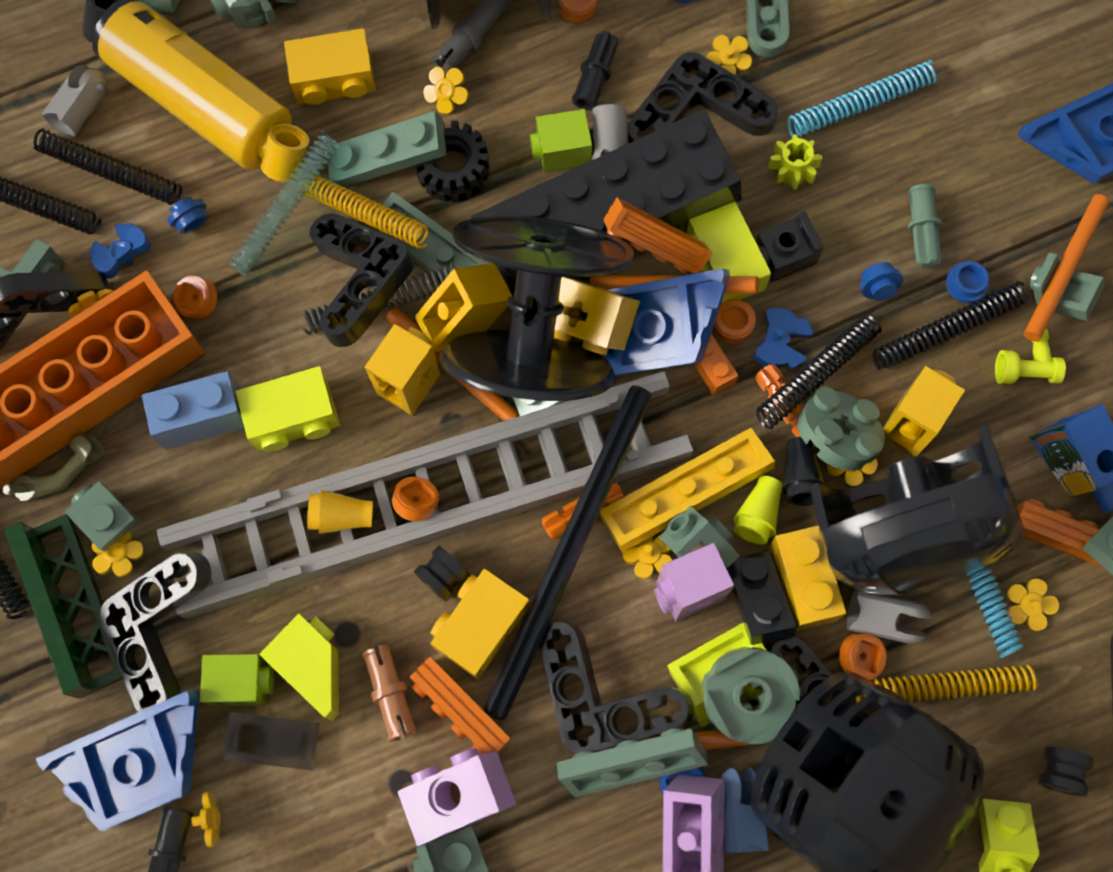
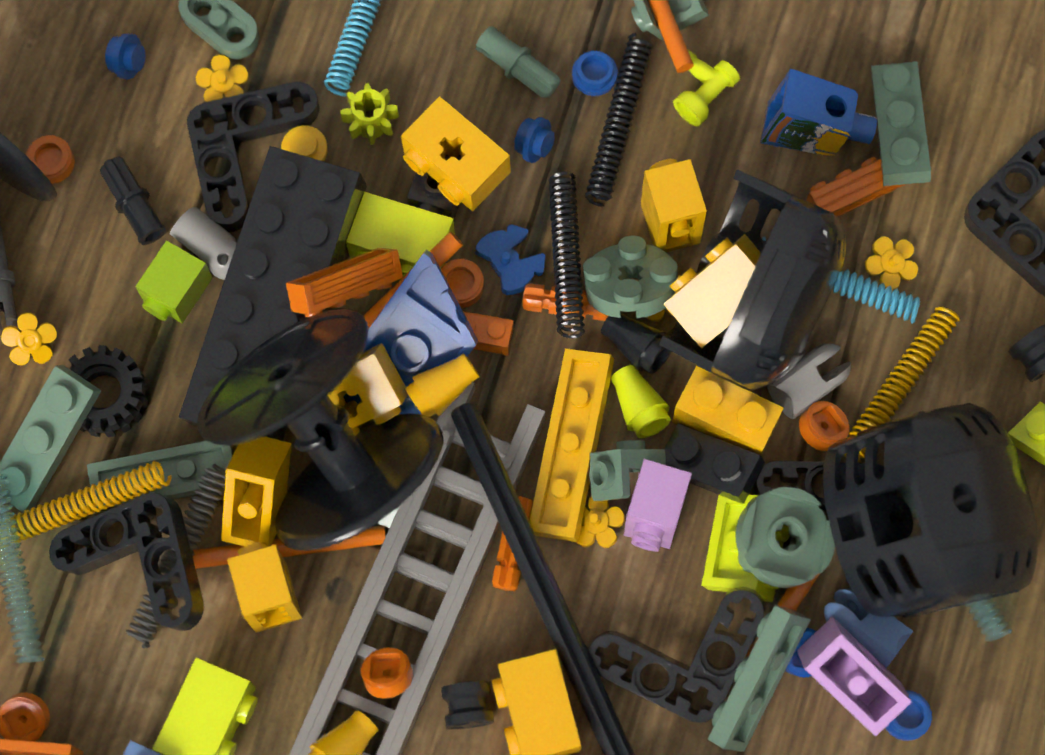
camera: 50 degrees left, 0 degrees up
none -> yellow plate [281,126,328,161]
none -> yellow brick [401,96,511,212]
none -> yellow cone [405,353,480,417]
none -> brick [664,234,761,348]

